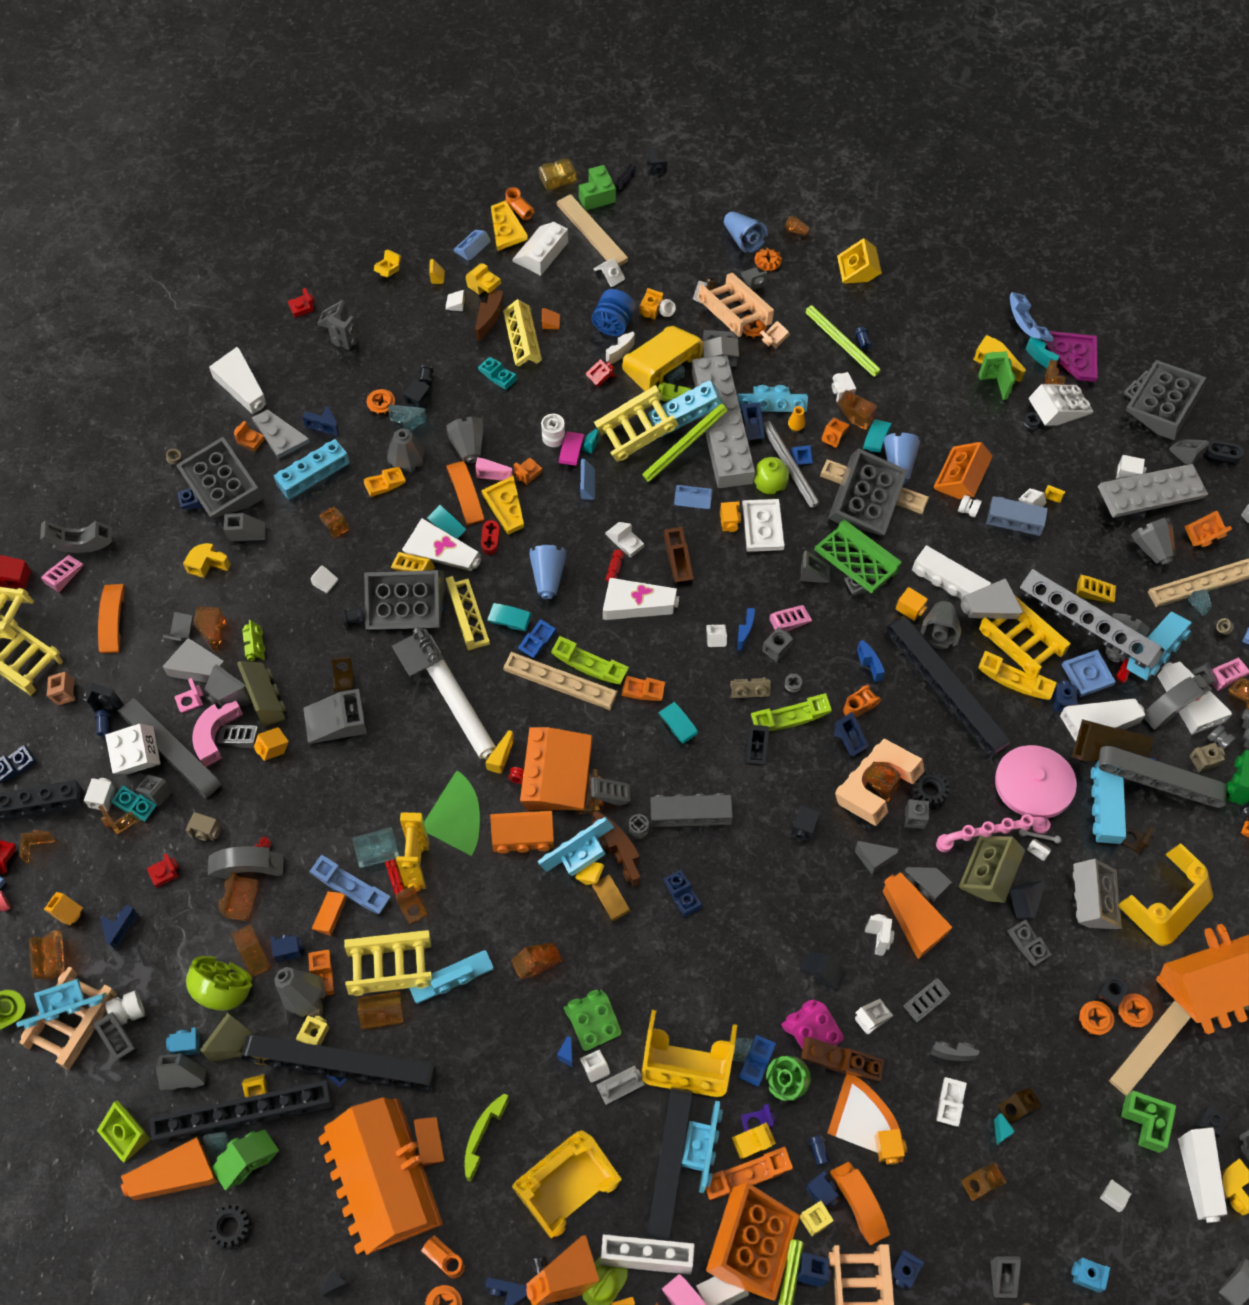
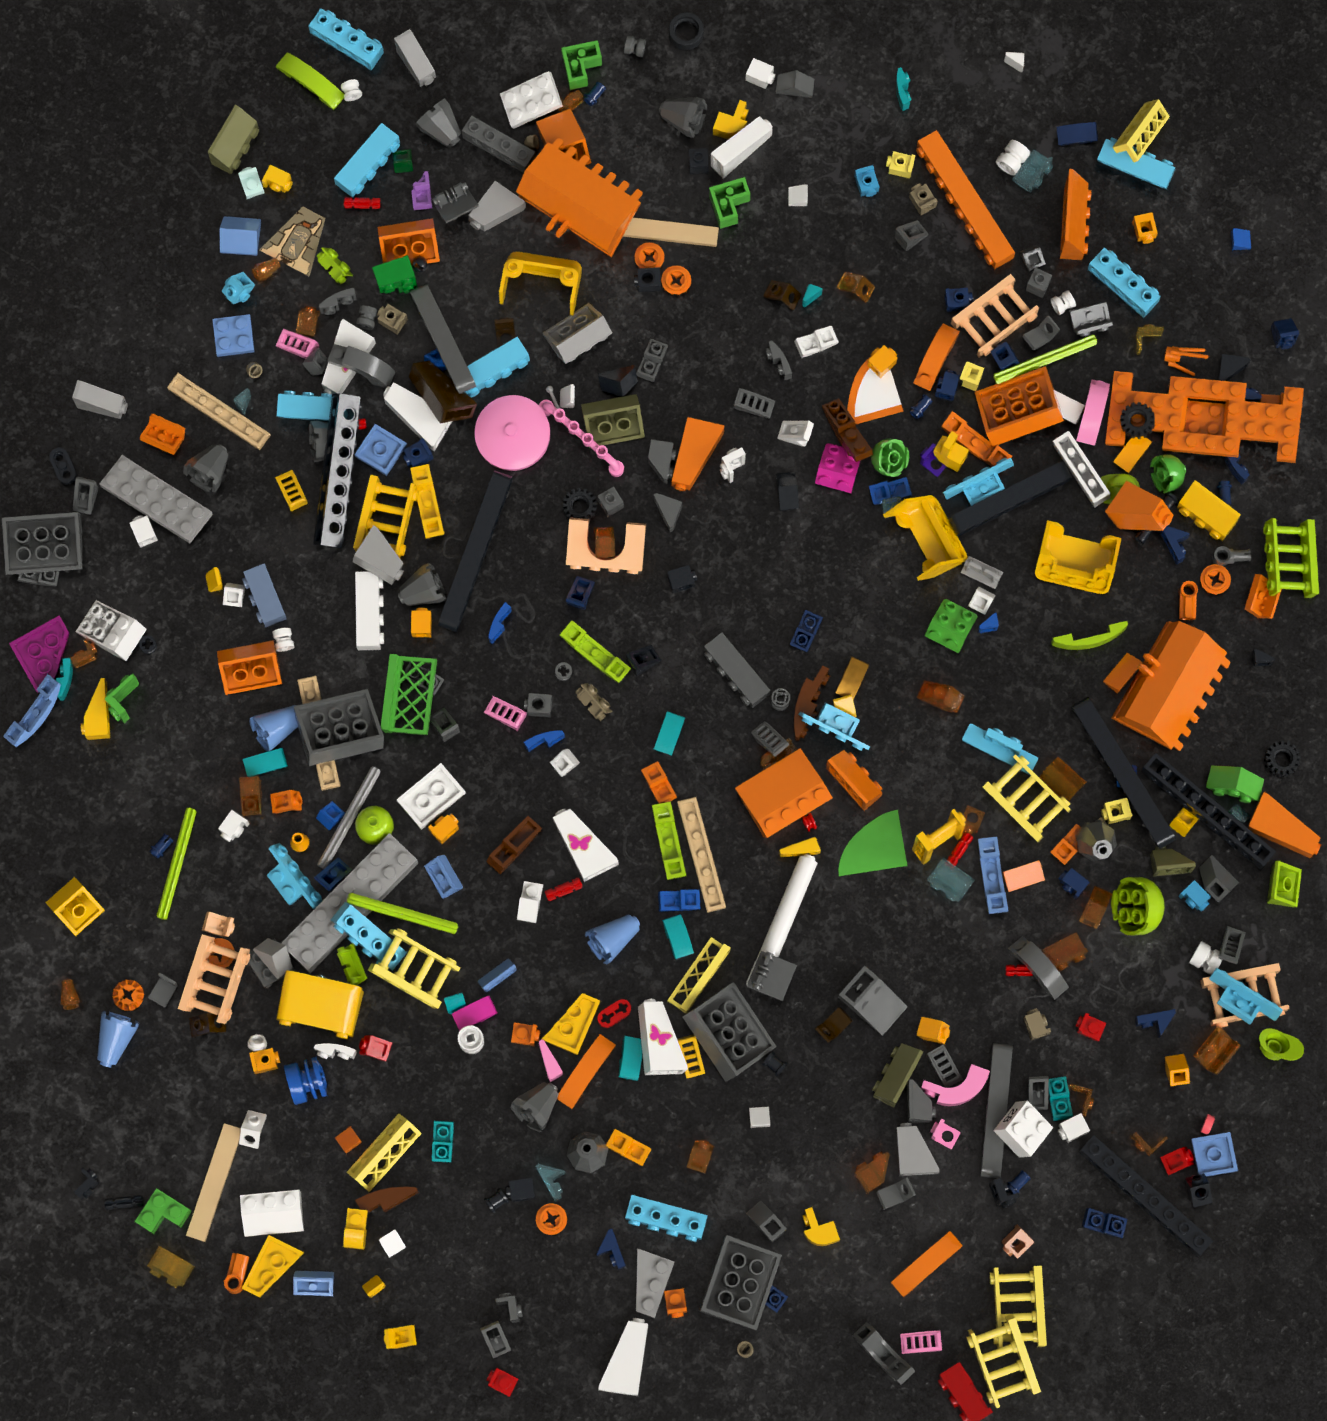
camera: 125 degrees left, 15 degrees up
lime hinge [242,620,265,662] -> none
orange piece [843,684,881,718] -> none

